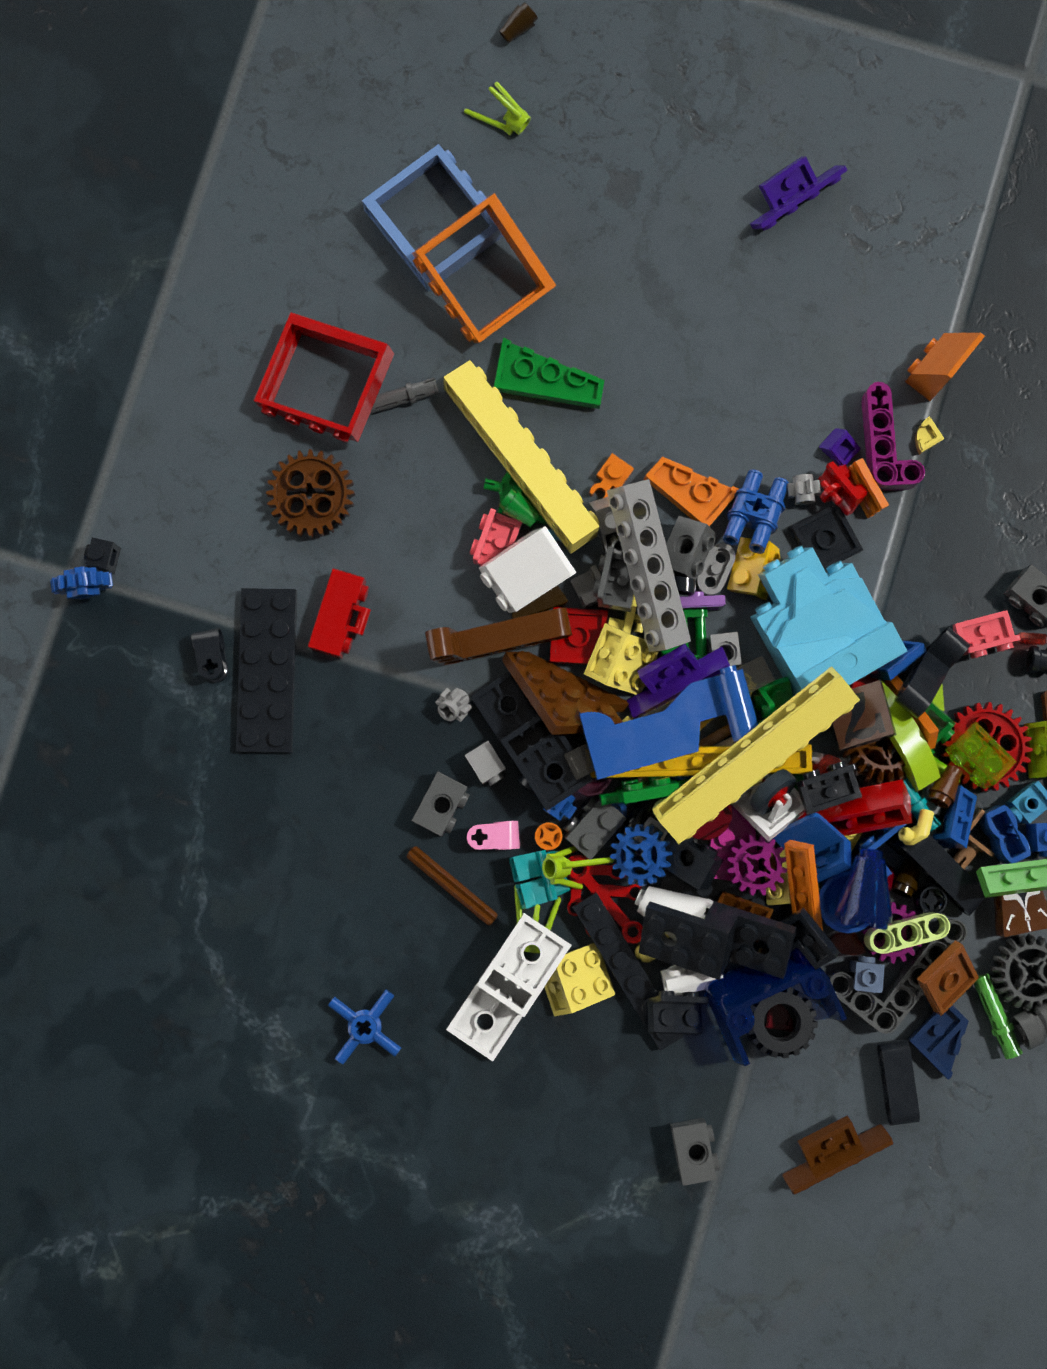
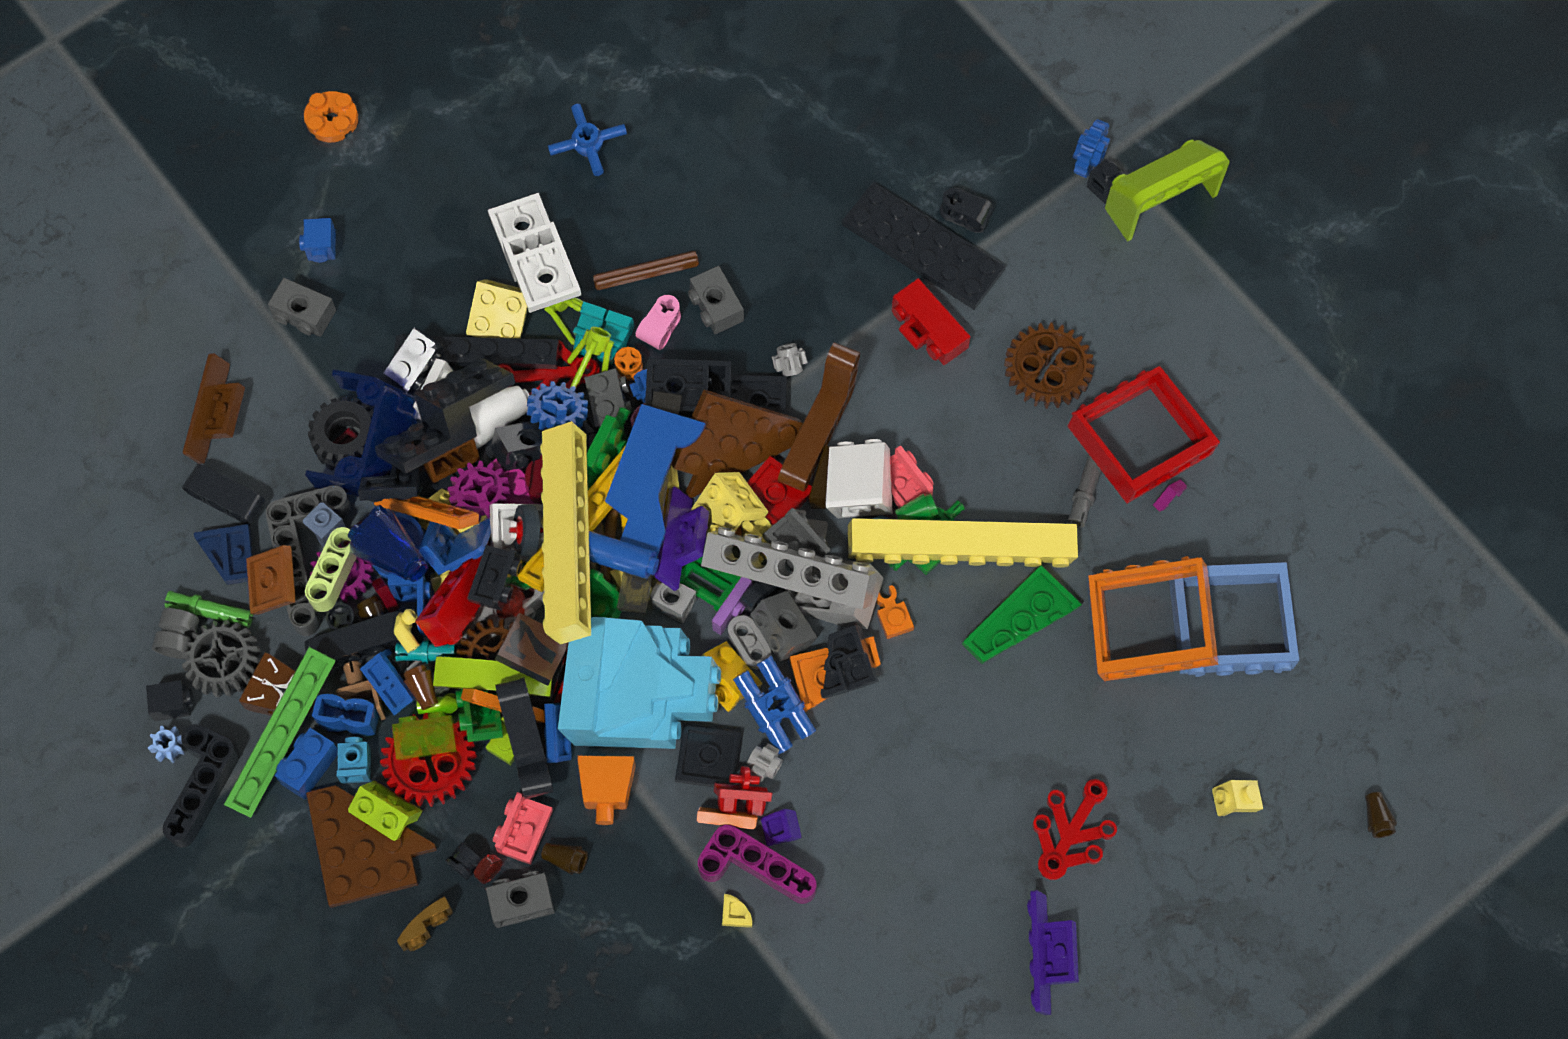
camera: 125 degrees right, 15 degrees down
lime plant [464,82,531,136] -> none
light grey brick [465,741,506,786] -> none
orange slope [905,332,985,401] -> none
none -> blue brick [299,218,336,262]
none -> orange plate [304,91,358,142]
none -> dark brown cone [541,842,588,875]
none -> orange torso [578,756,635,825]
none -> black slope [820,625,879,699]
none -> red plant [1032,779,1117,880]
none -> lime windscreen [1105,140,1230,242]
none -> magenta tile [1153,479,1187,512]
none -> light yellow bracket [1212,780,1263,816]

